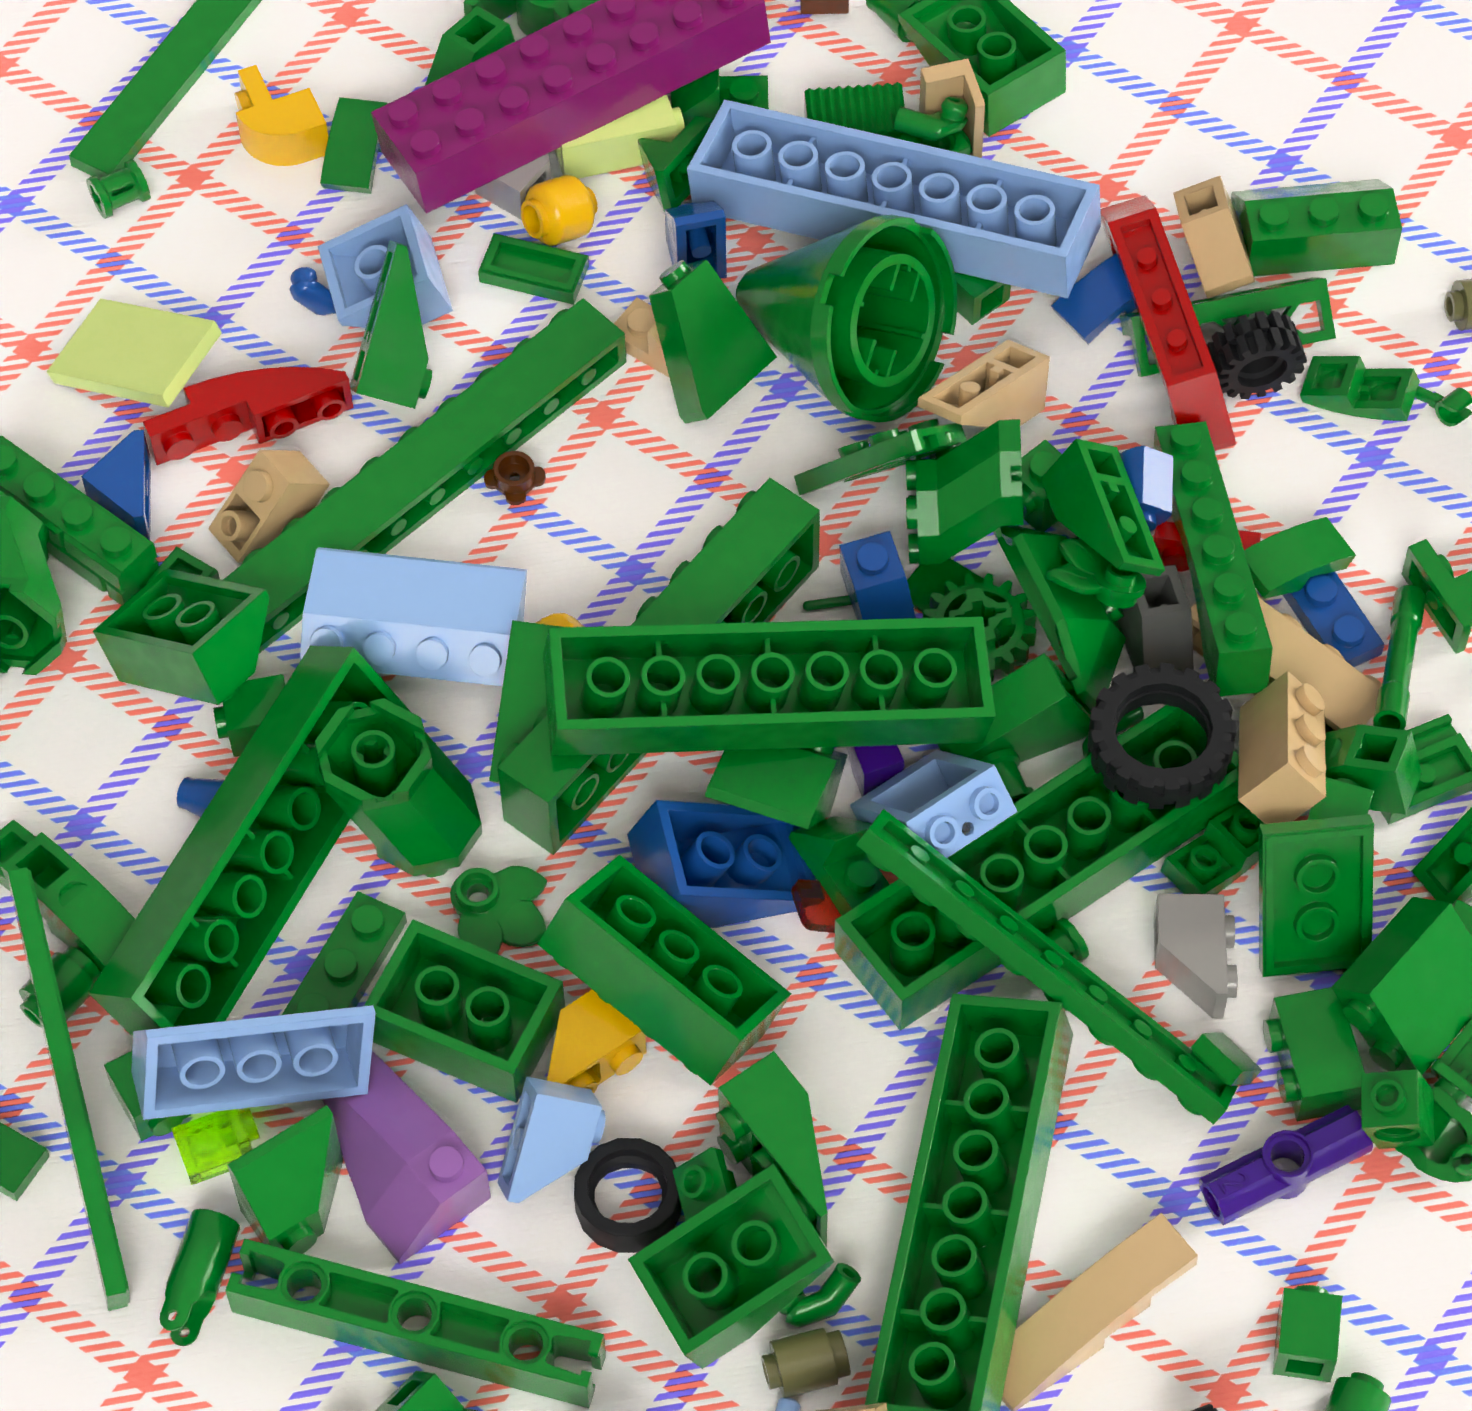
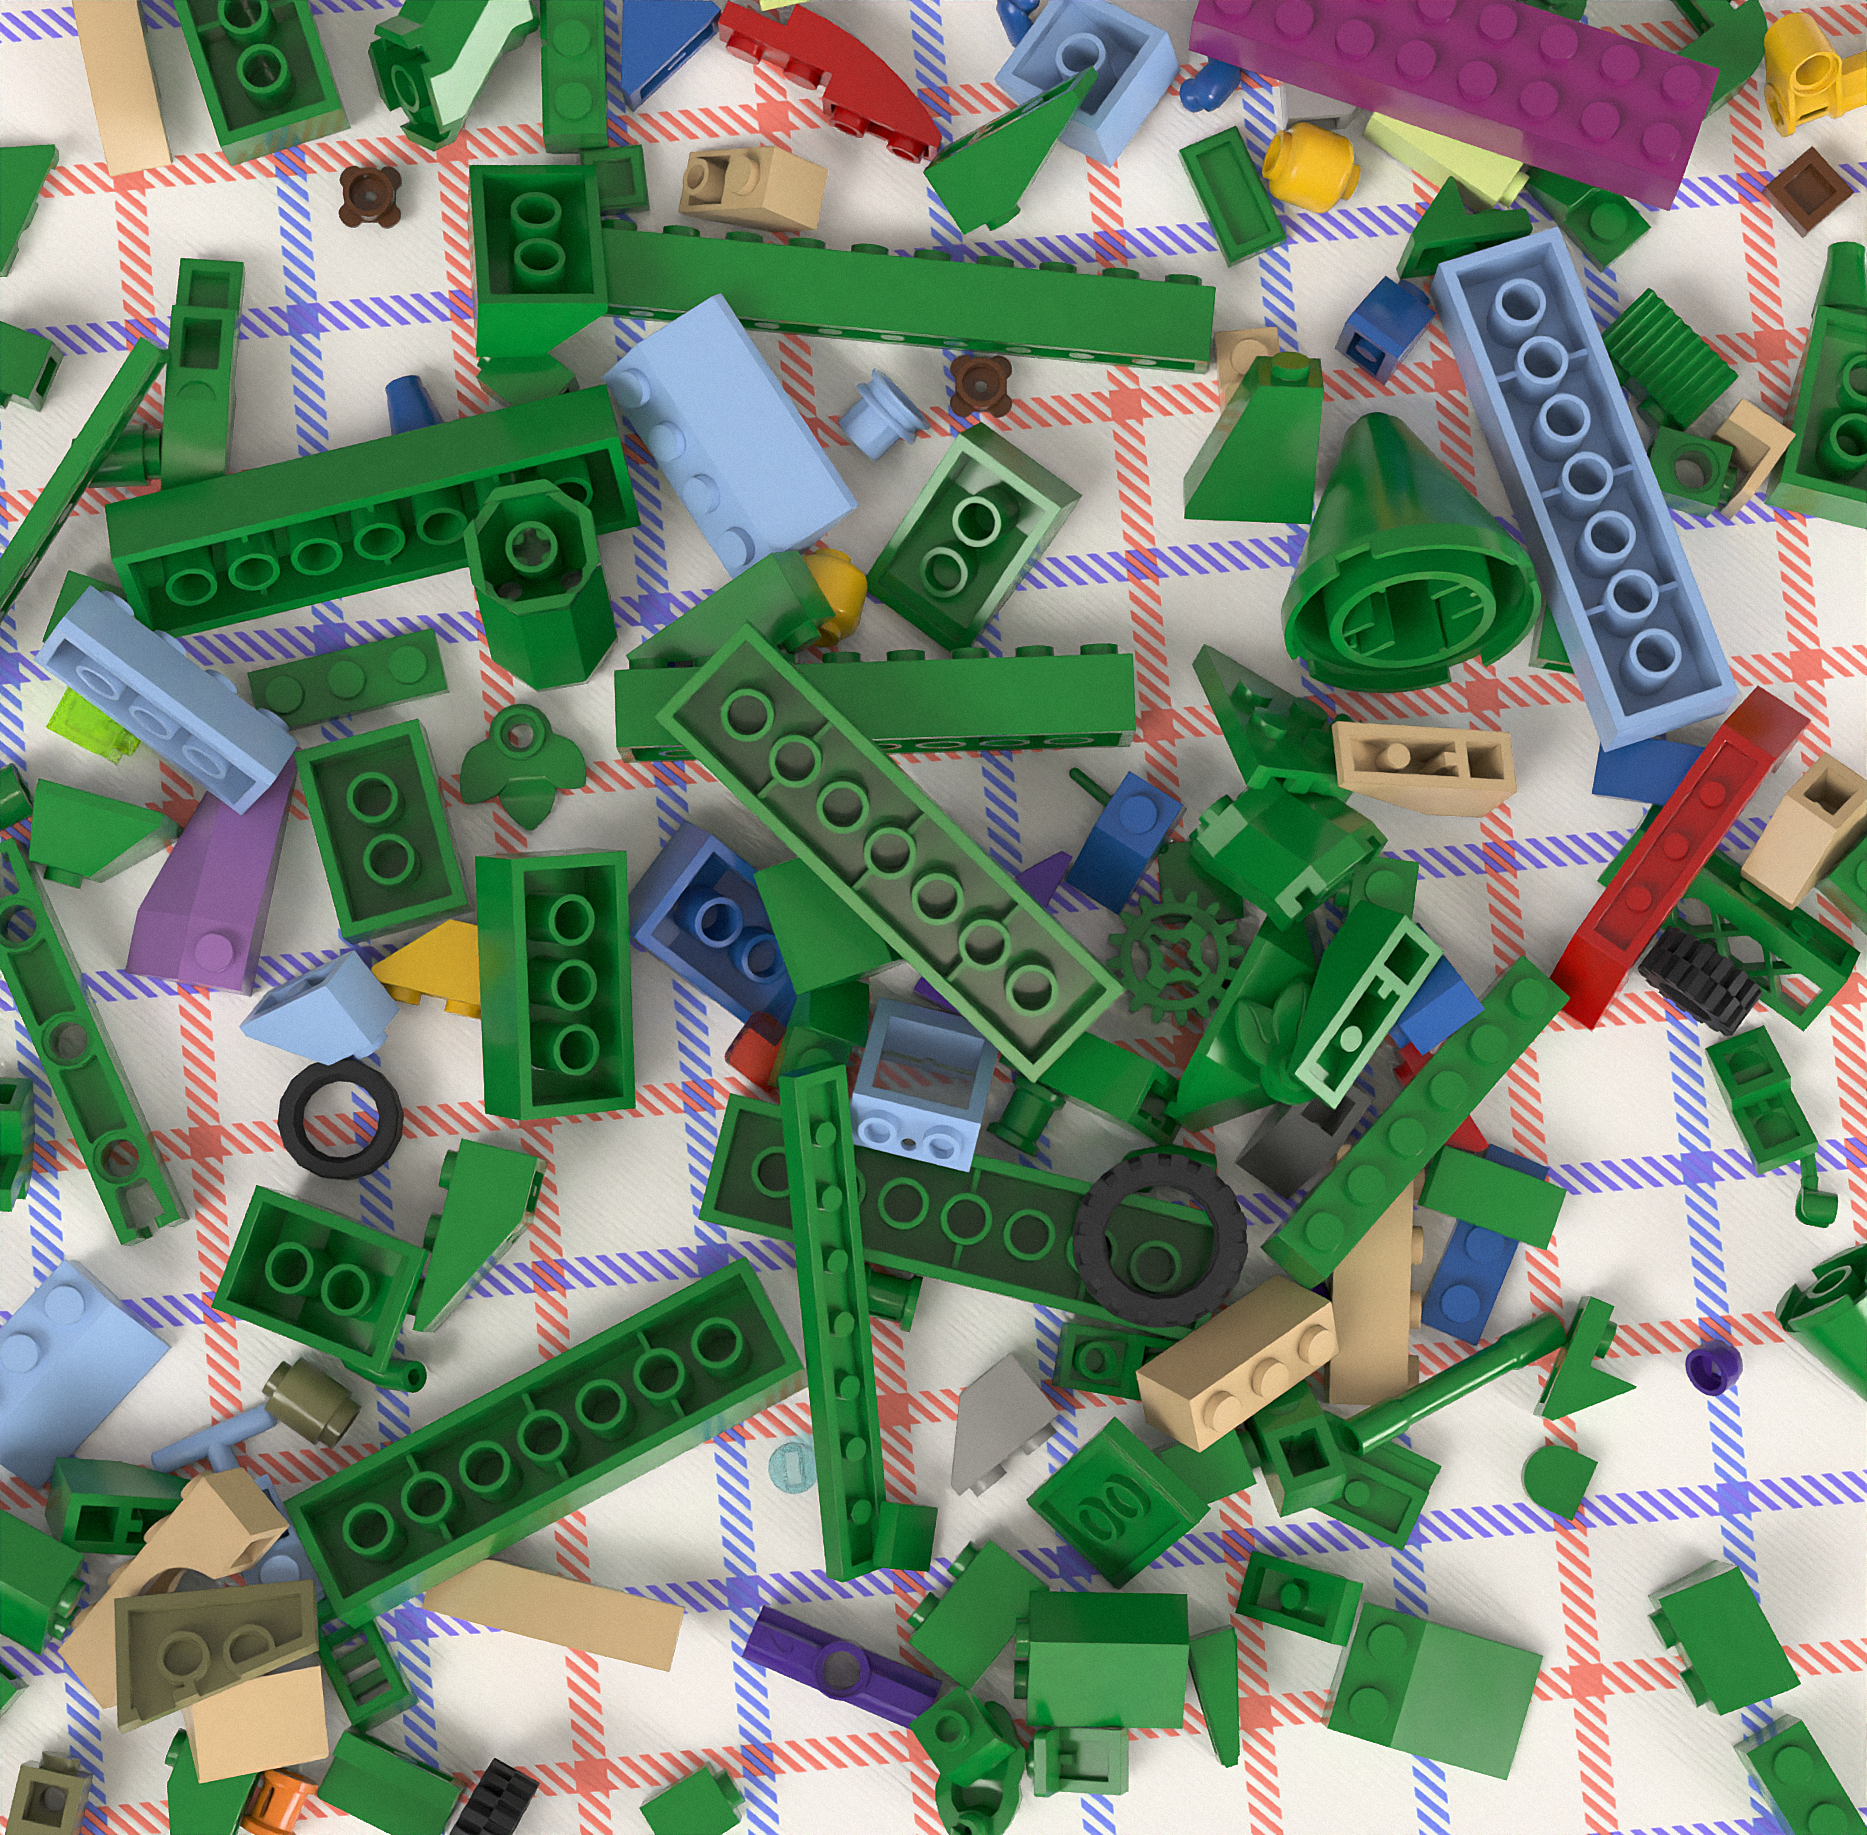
camera: 45 degrees right, 25 degrees up
green bracket [672,1147,737,1221] -> none
green arm [894,97,968,141] -> none
none -> reddish brown plate [338,166,402,229]
none -> clear light blue hinge [768,1442,817,1494]
none -> light blue piece [838,368,931,462]
none -> green slope [866,422,1083,653]
none -> blue arm [1179,57,1241,113]

